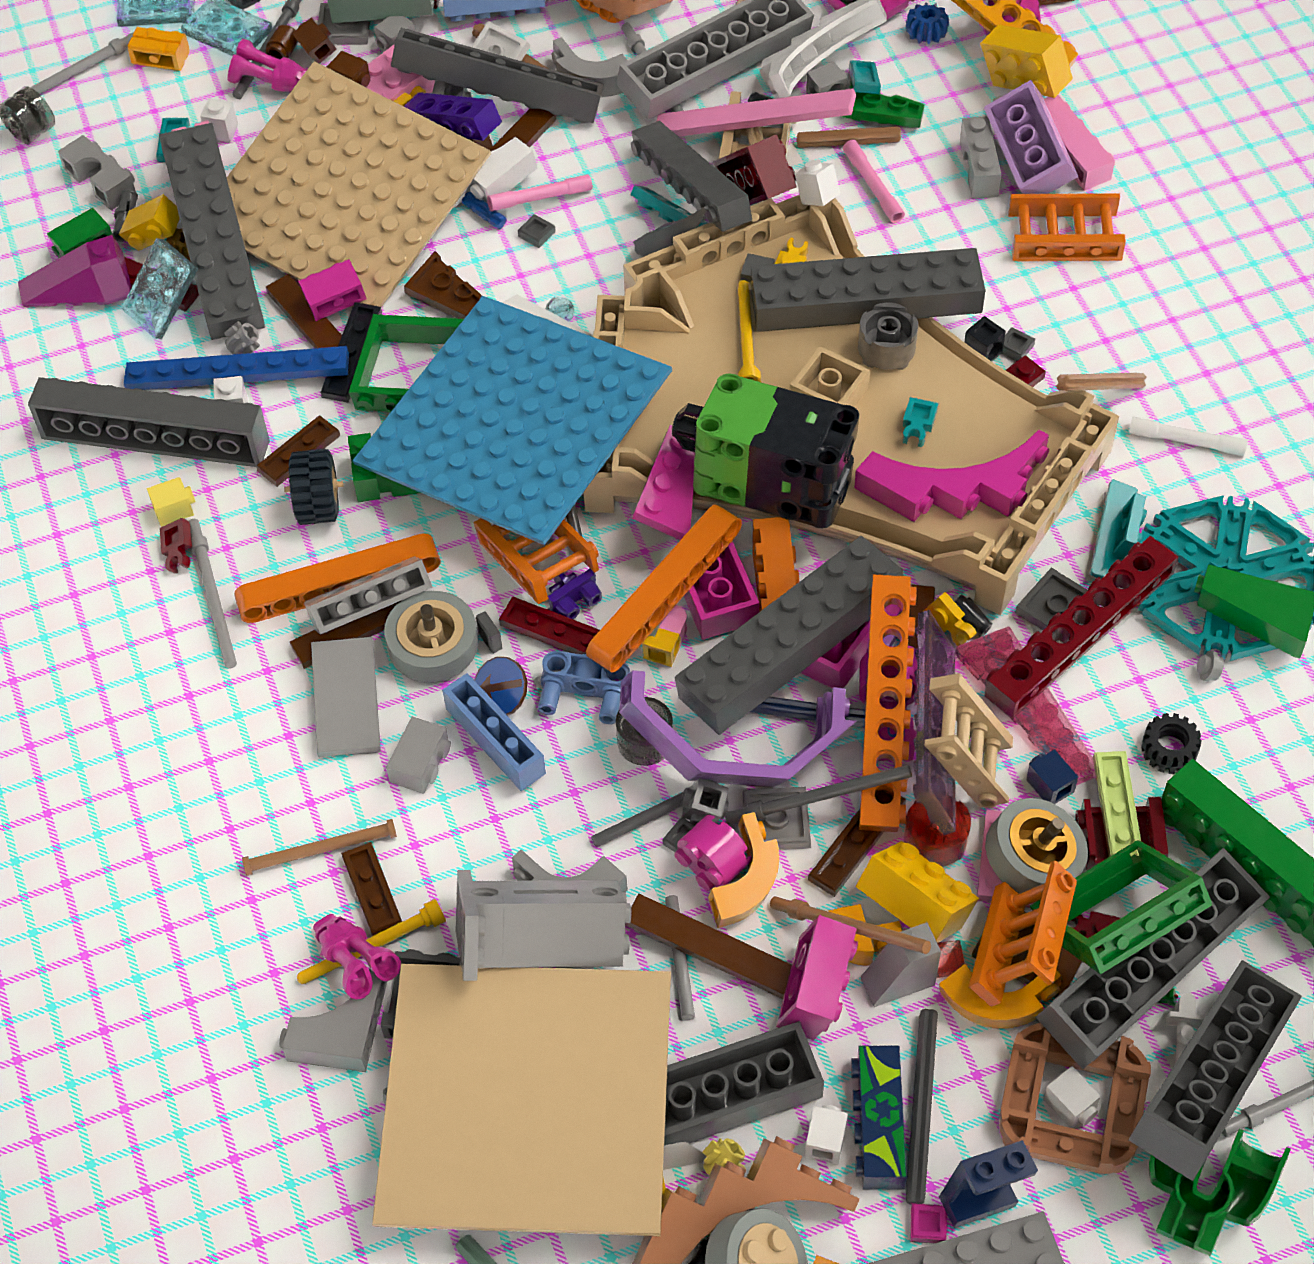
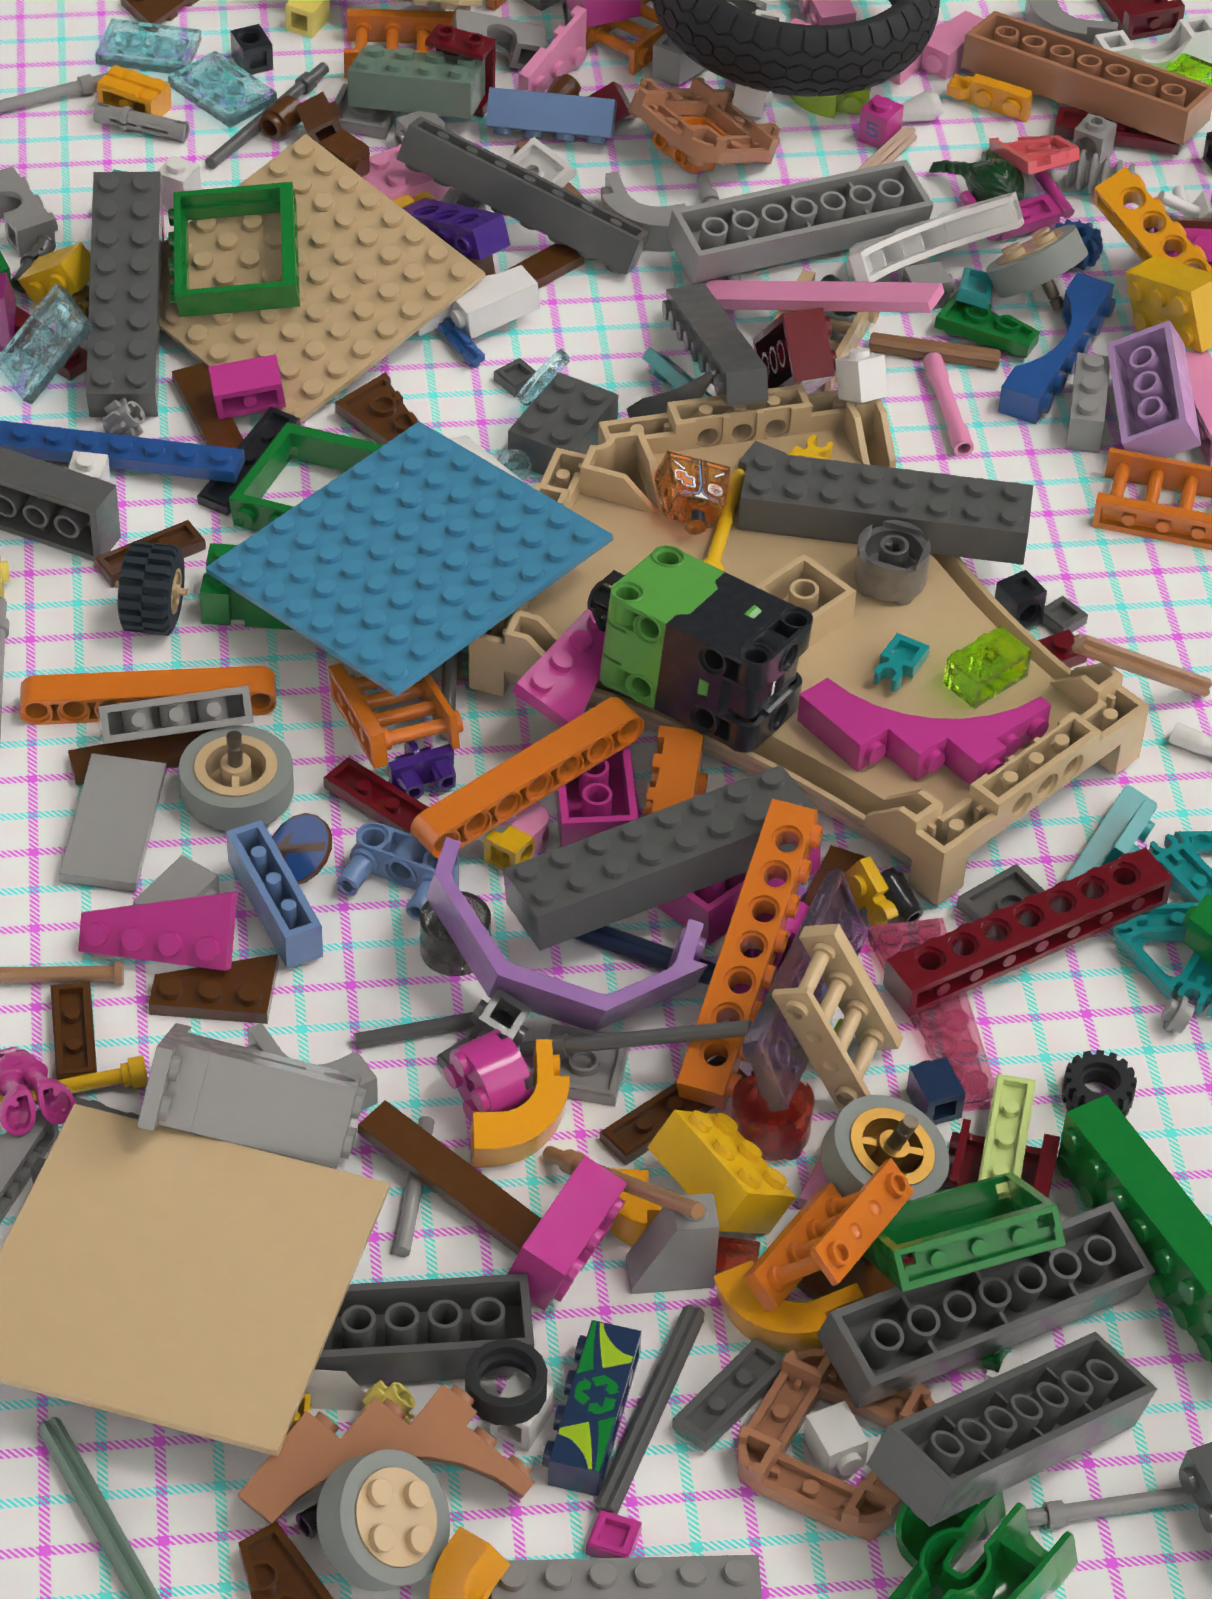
camera: 10 degrees right, 10 degrees down
dark pink piece [227,38,308,92] -> none
dark grey tile [476,611,503,653] -> none
bright pink piece [487,174,592,212] -> none
dark blue panel [939,1140,1038,1228] -> none
none -> dark pink wing [78,891,238,971]
none -> light grey pin [93,102,190,142]
none -> reddish brown wing [148,954,279,1024]
none -> green window [168,182,300,317]
none -> black tyre [465,1339,548,1426]
none -> dark grey brick [508,372,619,476]
none -> clear light blue tile [516,348,570,406]
none -> clear orange torso [654,451,730,535]
none -> dark grey plate [672,1338,784,1453]
none -> clear neon green brick [944,626,1032,709]
none -> light grey wheel [986,225,1088,311]
none -> blue arch [998,272,1116,425]

